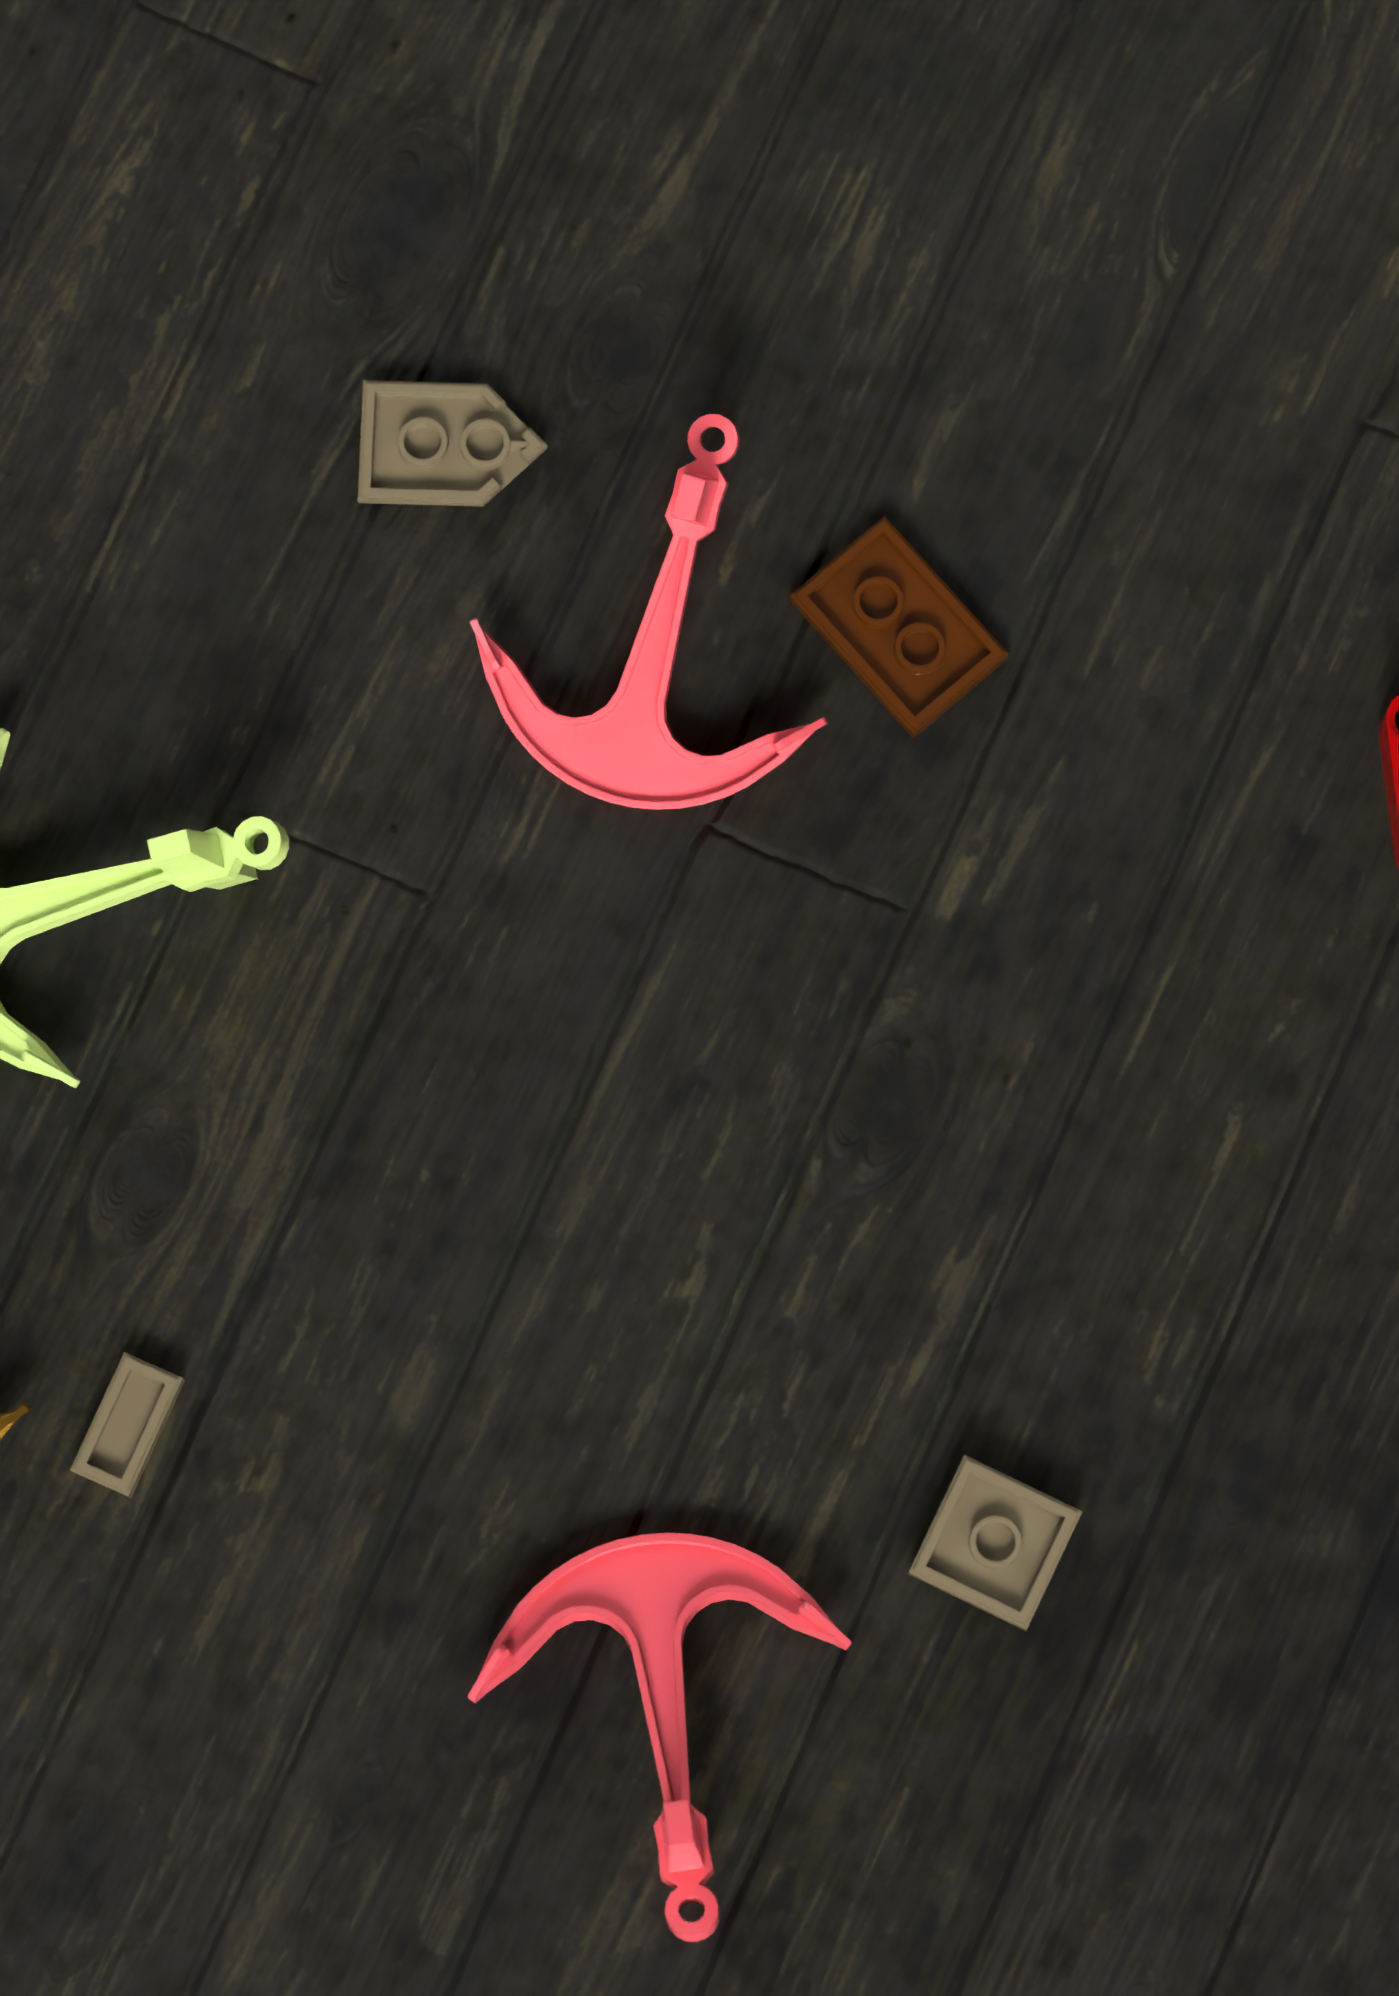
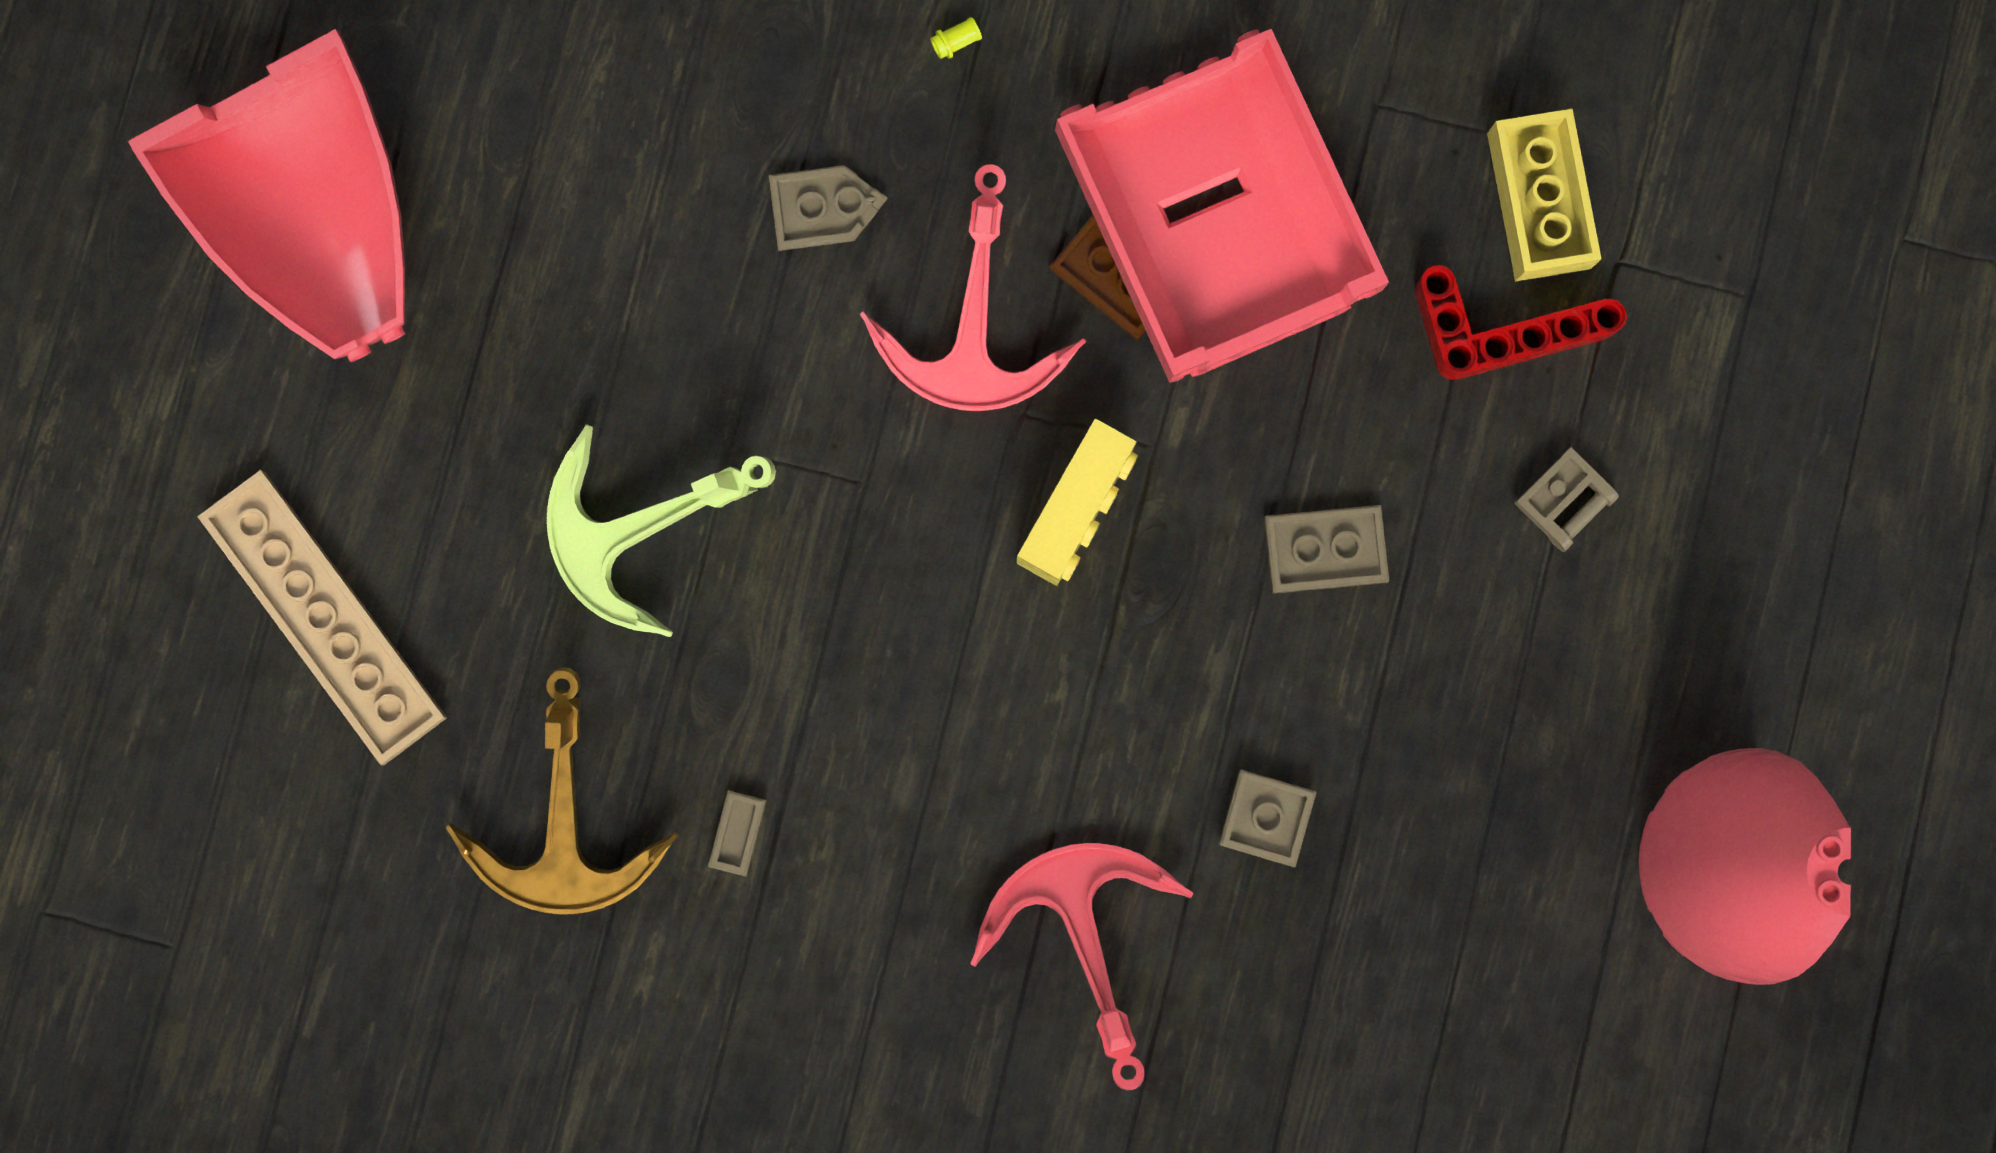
camera: 15 degrees left, 5 degrees up
none -> neon yellow pin [931,17,982,59]
none -> light yellow brick [1017,419,1138,586]
none -> coral panel [1055,29,1389,383]
none -> dark tan tile [1264,505,1389,594]

